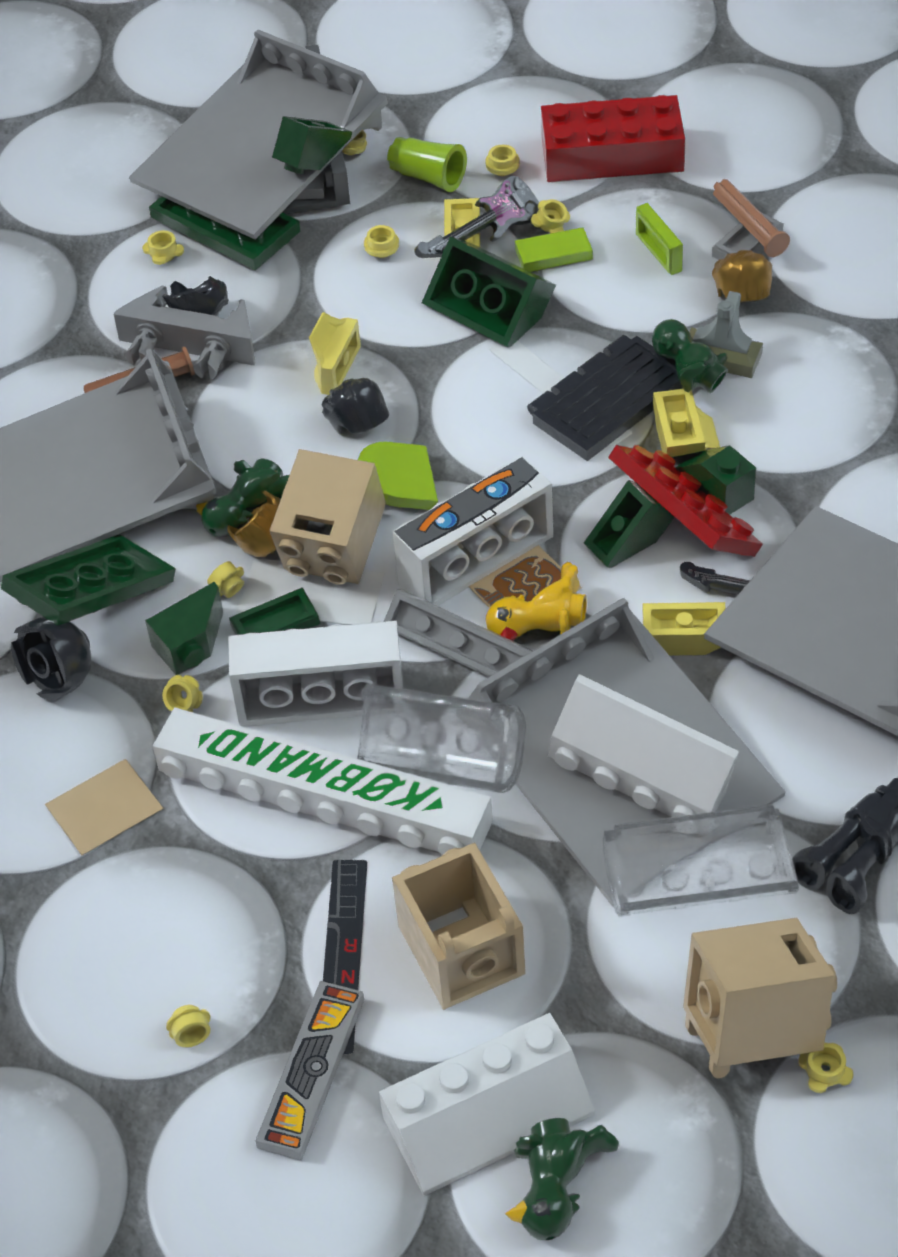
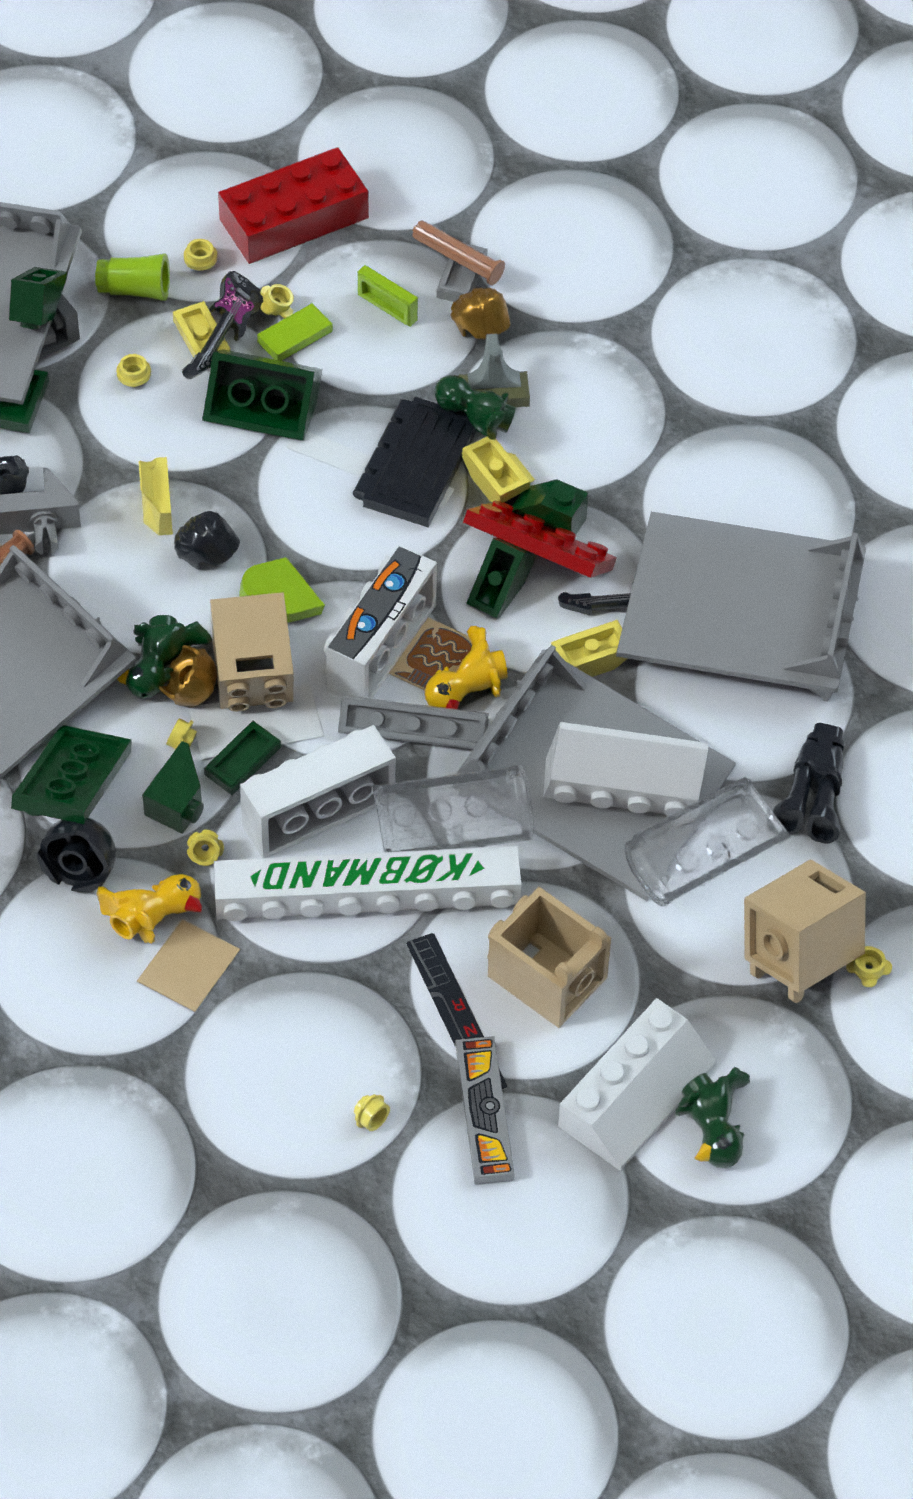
camera: 30 degrees left, 5 degrees up
none -> yellow animal [96,874,202,944]

